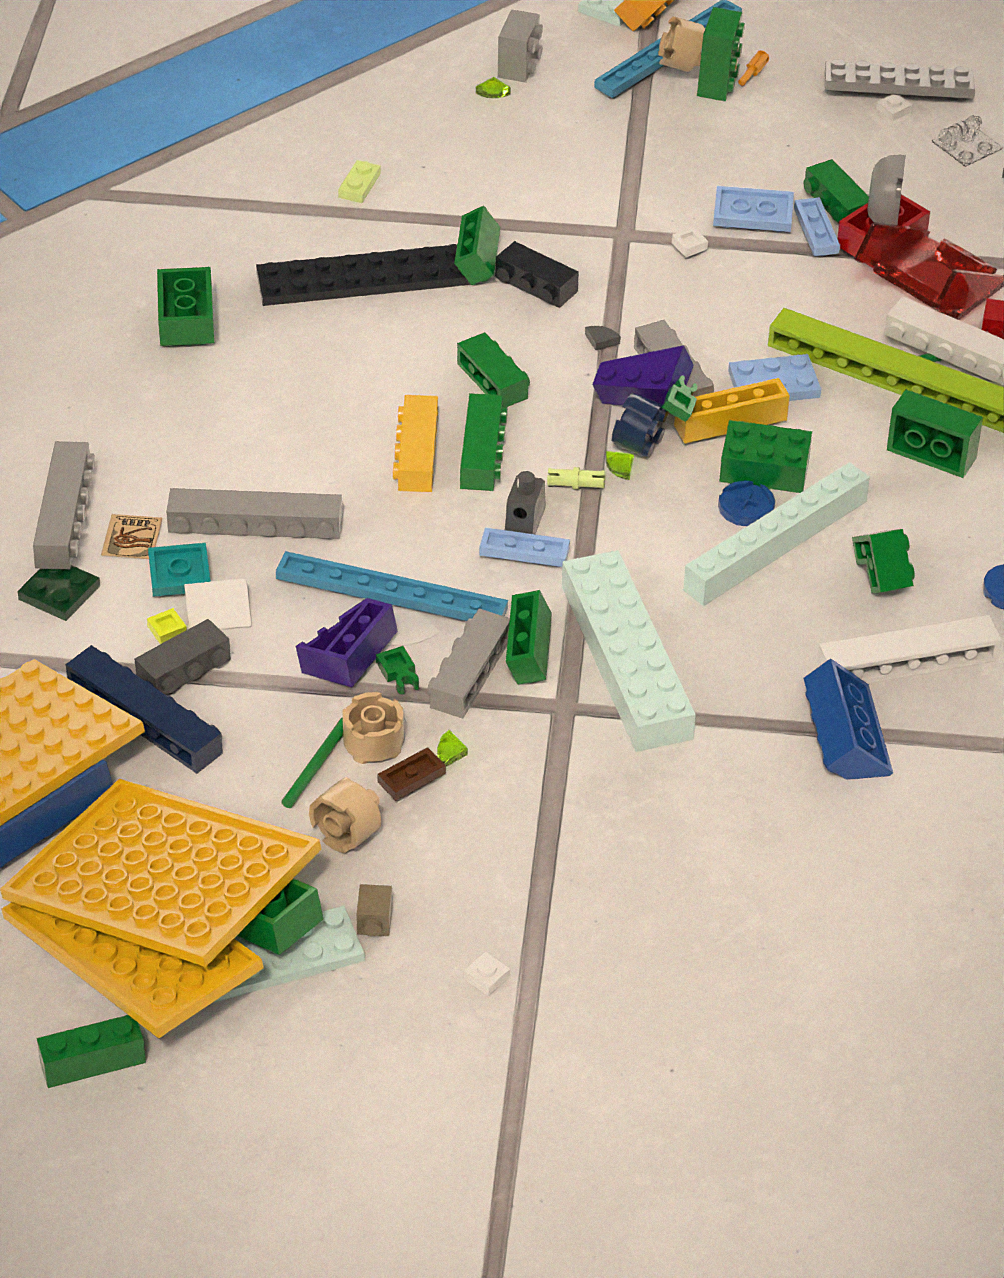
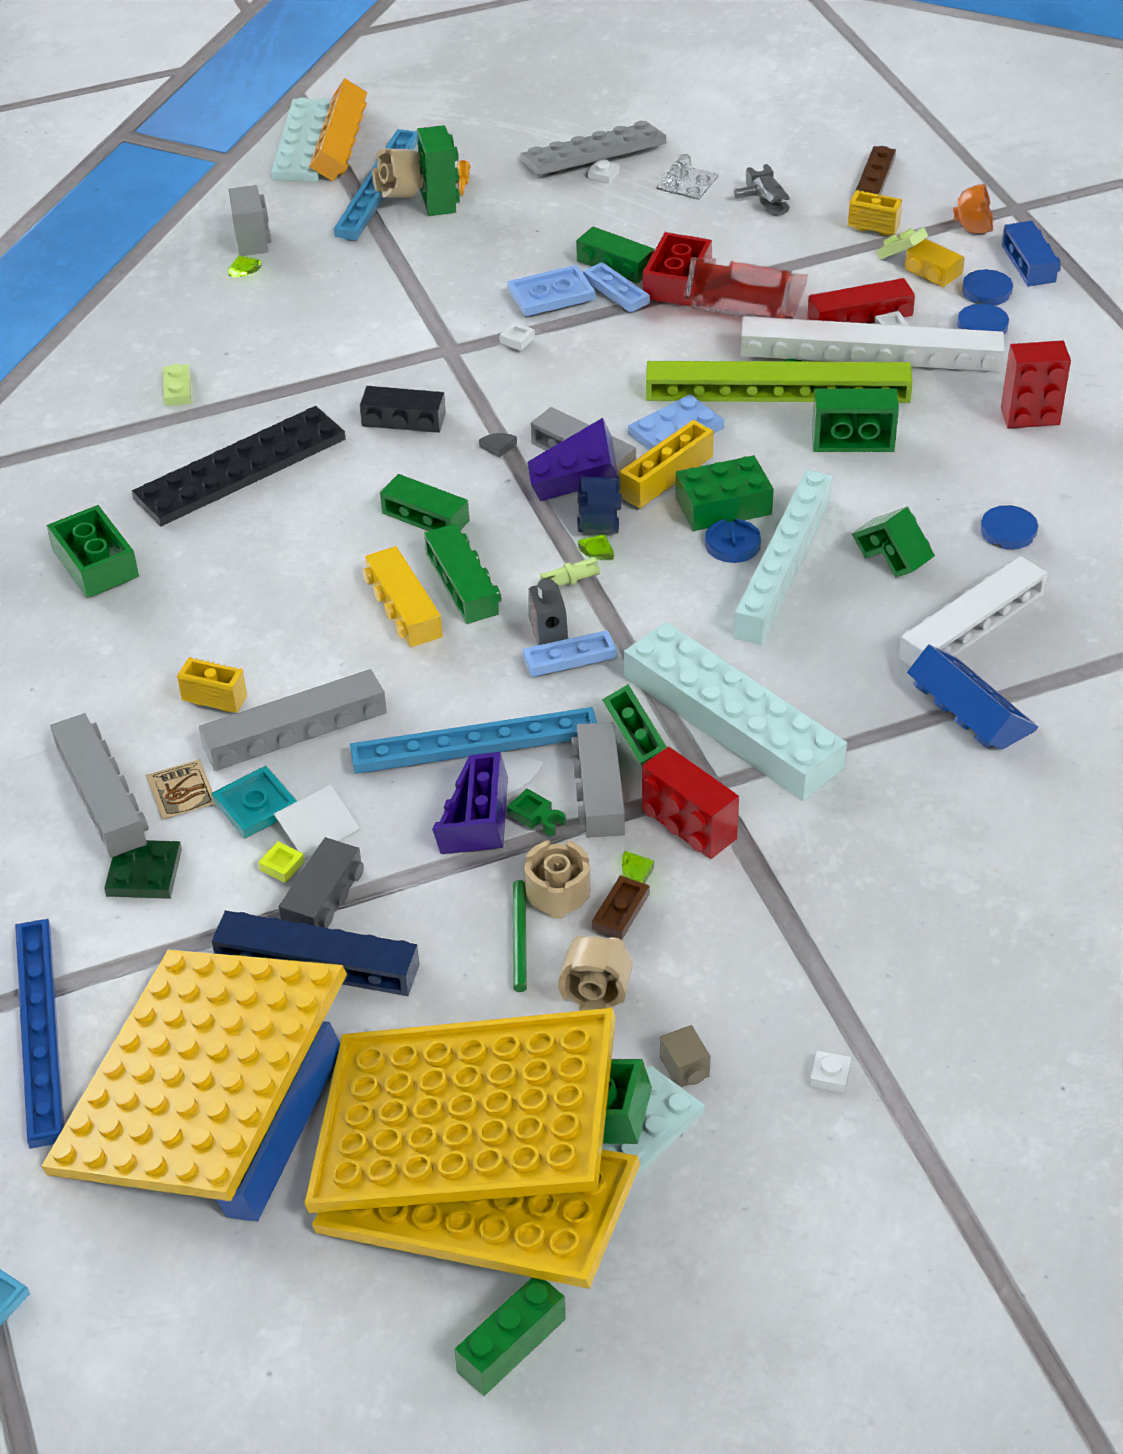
camera: 25 degrees left, 0 degrees up
green brick [454,205,501,285] -> none
green plate [662,375,698,422] -> none
light grey brick [867,154,906,229] -> none
none -> yellow brick [177,657,248,713]
none -> red brick [642,746,739,860]

